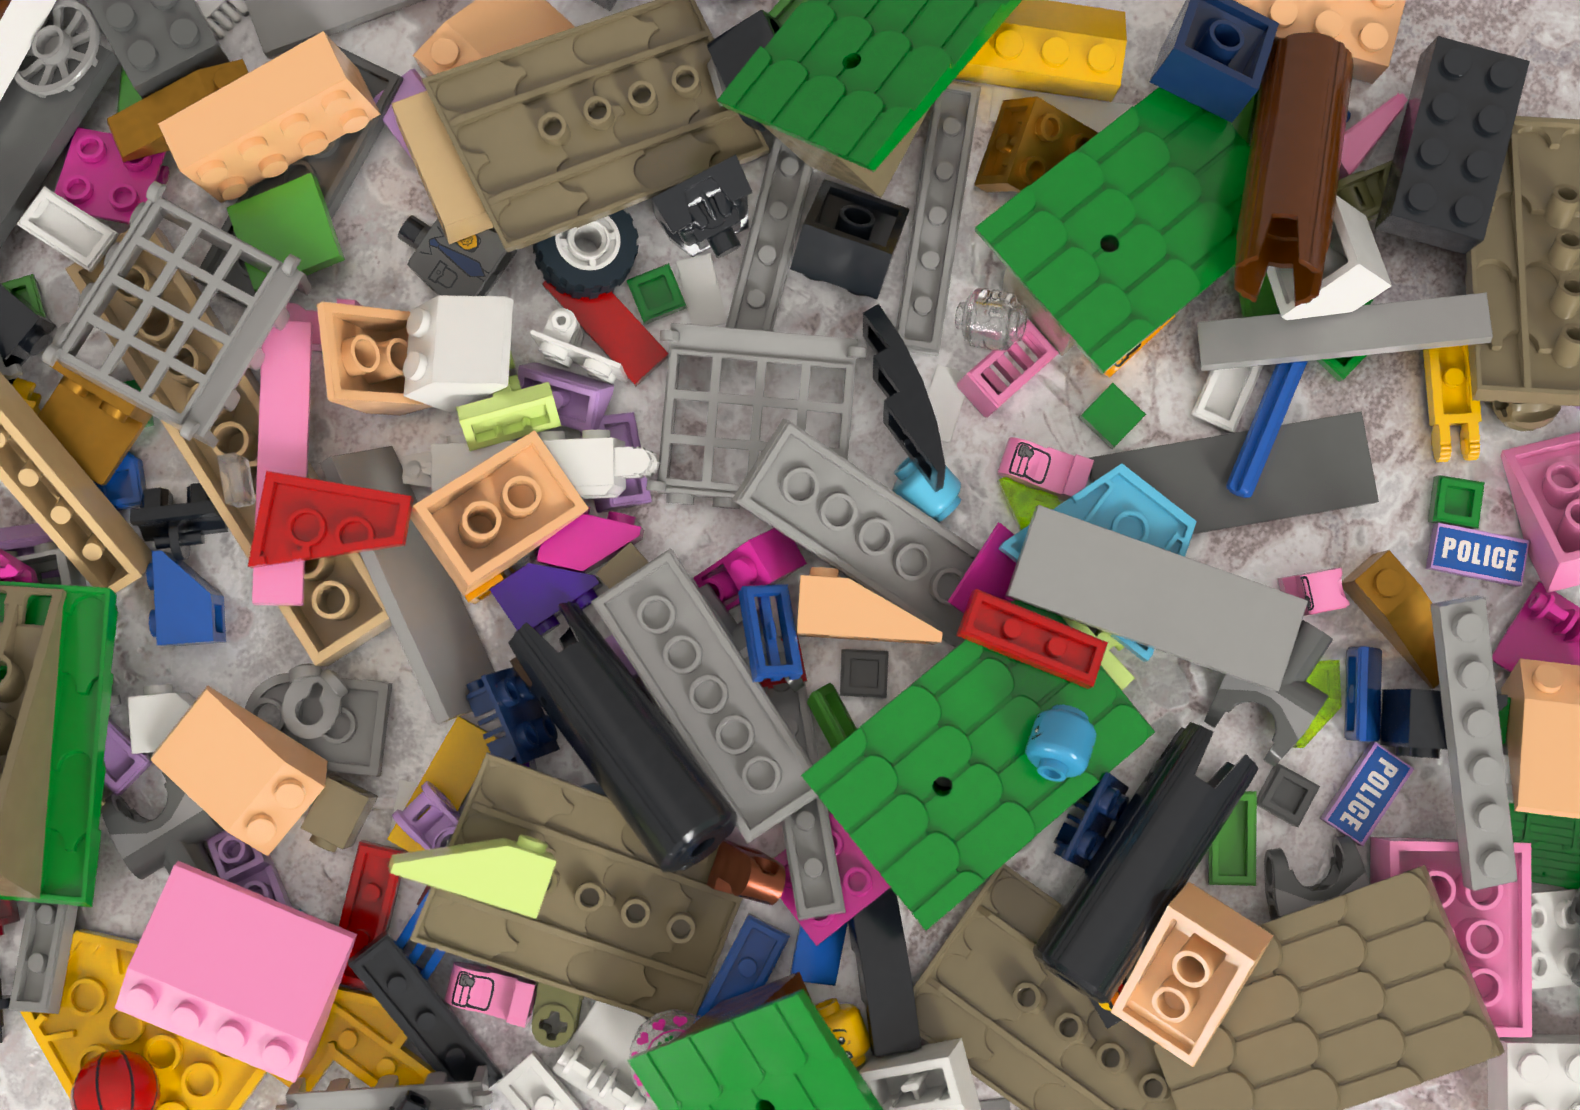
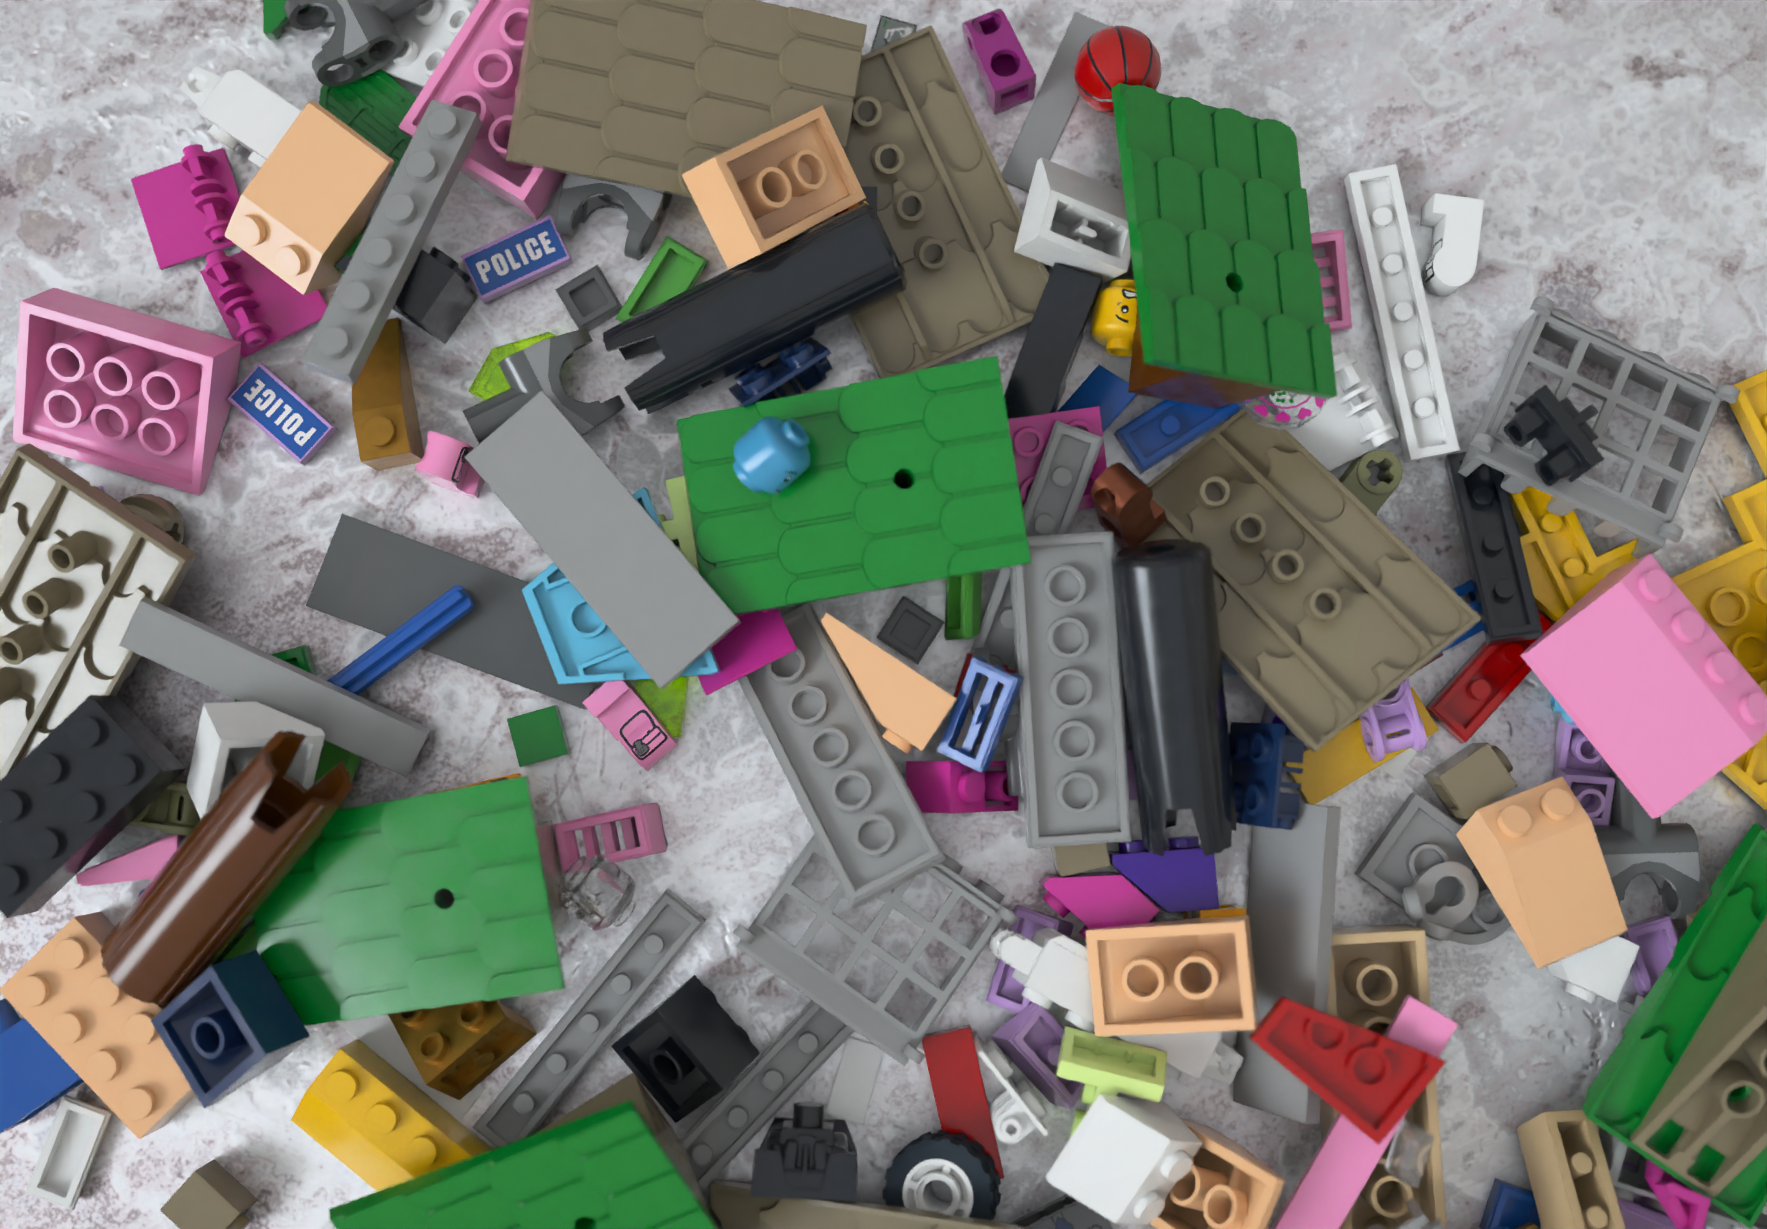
camera: 145 degrees left, 0 degrees up
black hips [130,483,228,561] -> none
blue slope [146,550,226,647] -> none
yellowish green slope [389,835,557,919] -> none
bright pink leg [444,962,537,1028] -> none
green tile [626,263,687,325] -> none
black slope [862,304,946,493] -> none
medium azure head [892,457,961,523] -> none
white sticker [928,364,967,443] -> none
red tile [956,589,1108,689] -> none
white tile [1191,365,1264,433] -> none
blue slope [1344,646,1382,742] -> none
yellow hinge [1423,345,1482,462] -> none
green tile [1428,475,1485,529] -> none

